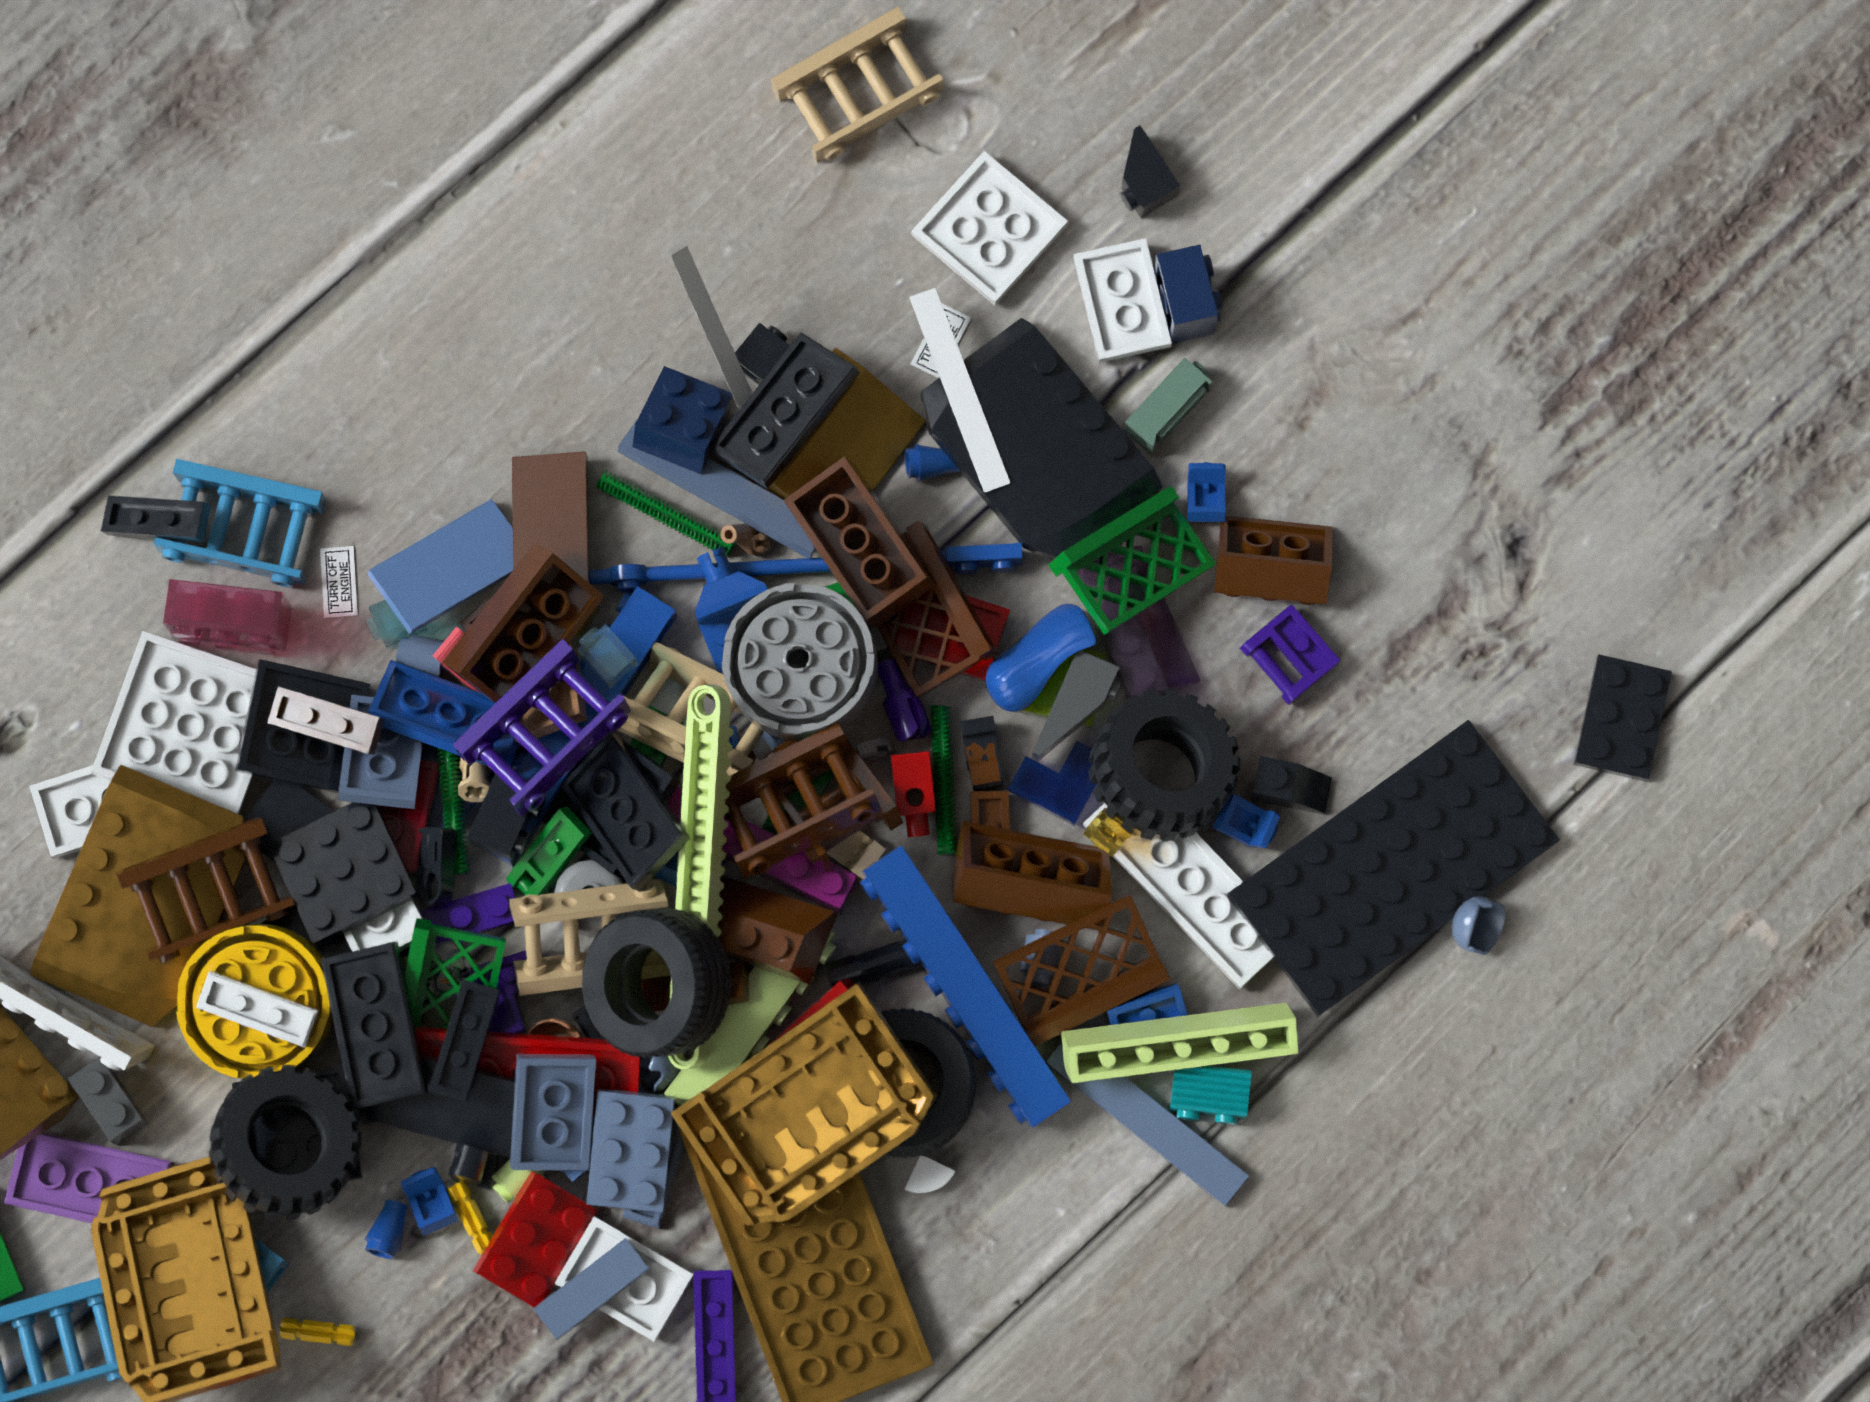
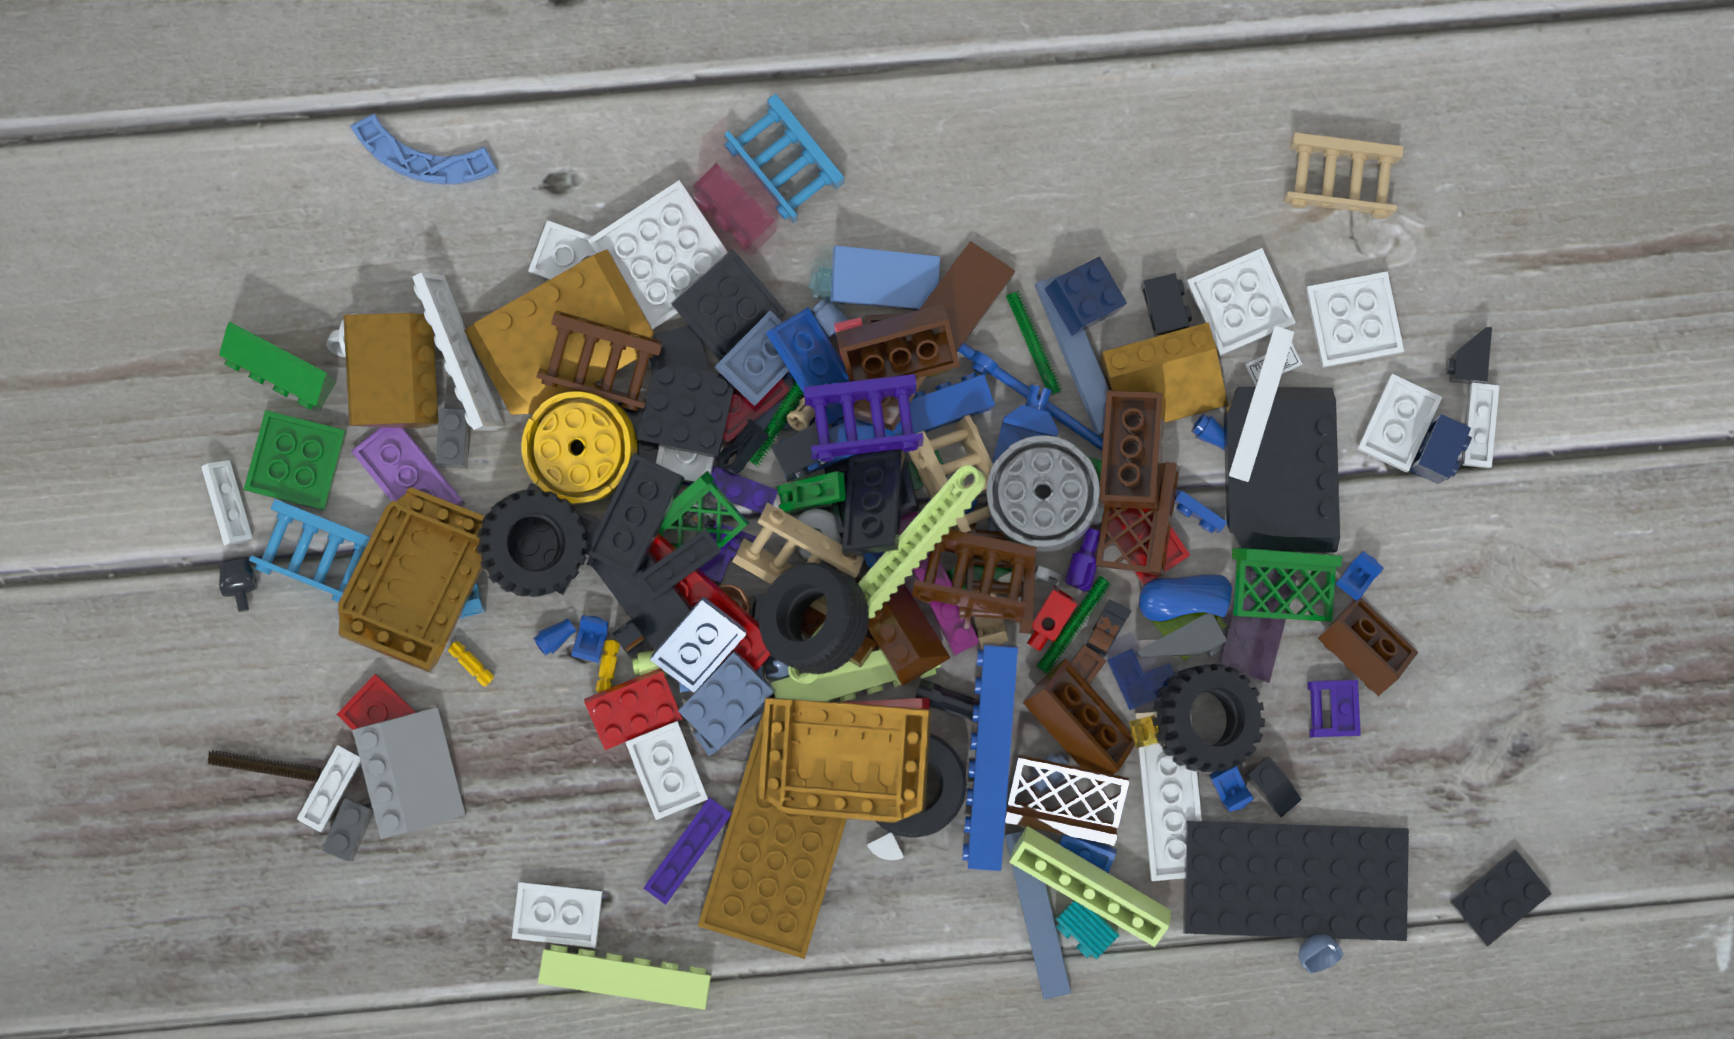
camera: 35 degrees right, 5 degrees up
black plate [101,495,211,542] -> none
white tile [196,970,319,1047] -> none
plate [267,687,385,755] -> none
white sticker [320,546,358,618] -> none
sand blue tile [534,1238,649,1340] -> none
clear light blue brick [577,624,638,689] -> none
white sticker [671,246,752,410] -> none
black tile [709,332,860,489] -> none
medium nougat arm [720,523,771,556] -> none
sand green window [1124,357,1213,455] -> none
none -> white plate [1186,248,1296,356]
none -> white plate [1462,382,1500,468]

